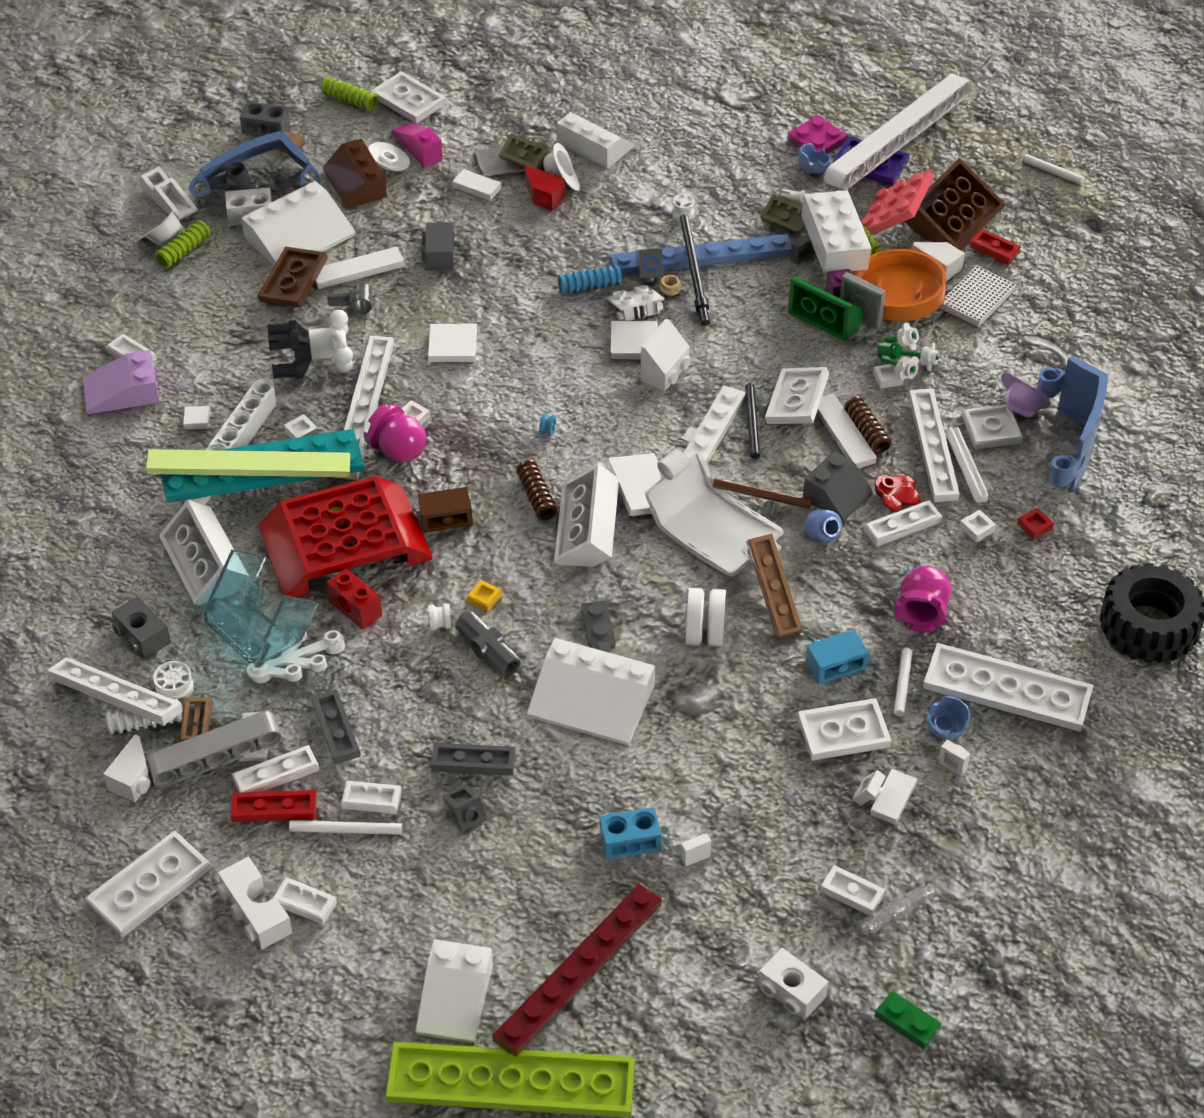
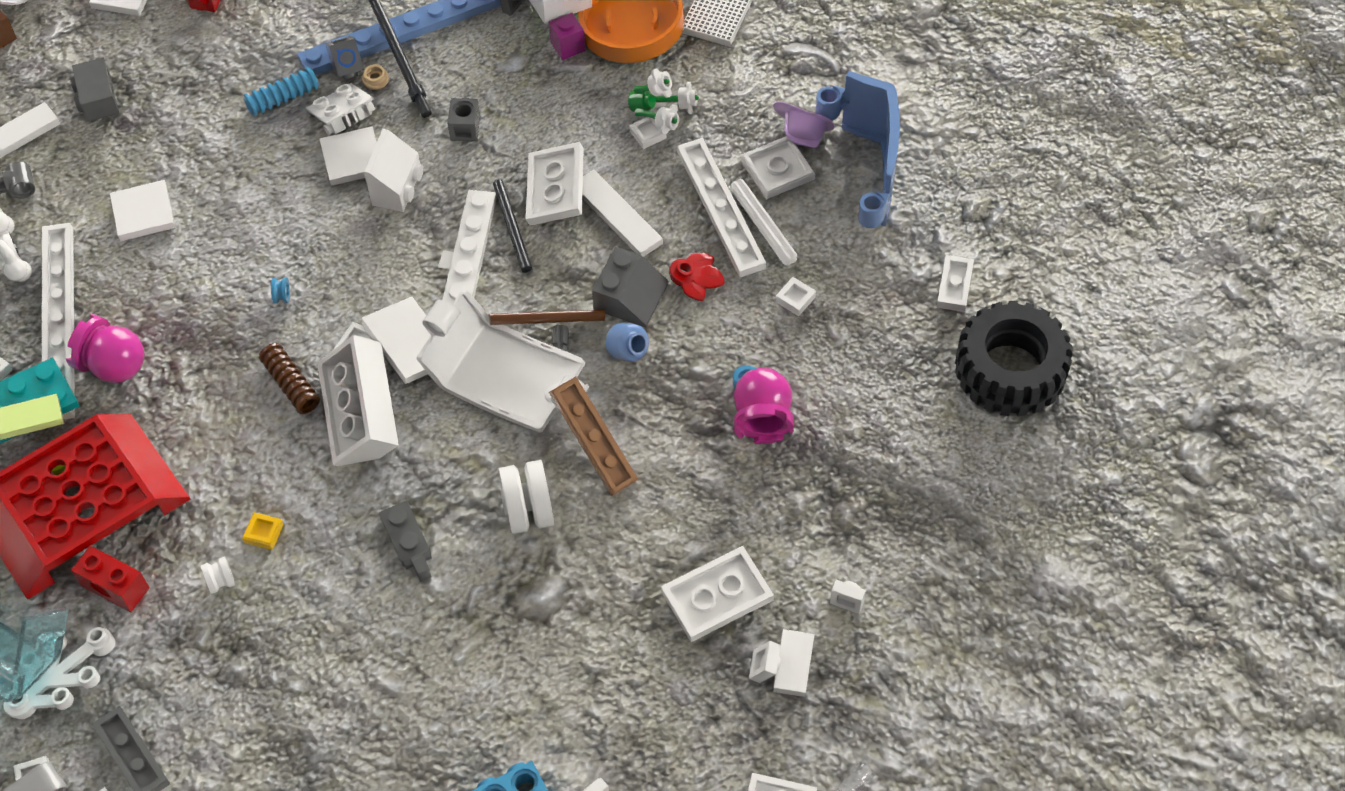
camera: 15 degrees left, 10 degrees up
white plate [402,400,430,425] -> none
reddish brown brick [418,487,473,533] -> none
dark grey plate [431,743,516,775] -> none
dark grey piece [455,611,521,677] -> none
white slope [527,638,655,746] -> none
green slope [788,276,863,342] -> none
dark azure brick [805,630,869,684] -> none
light grey tile [840,272,886,330] -> none
reddish brown piece [844,396,892,454] -> none
white tile [864,500,942,547] -> none
white bar [893,648,912,716] -> none
white plate [923,643,1093,732] -> none
medium blue hair [926,696,971,740] -> none
red plate [1017,508,1054,540] -> none
none -> dark grey brick [447,98,480,141]
none -> white plate [936,255,974,312]

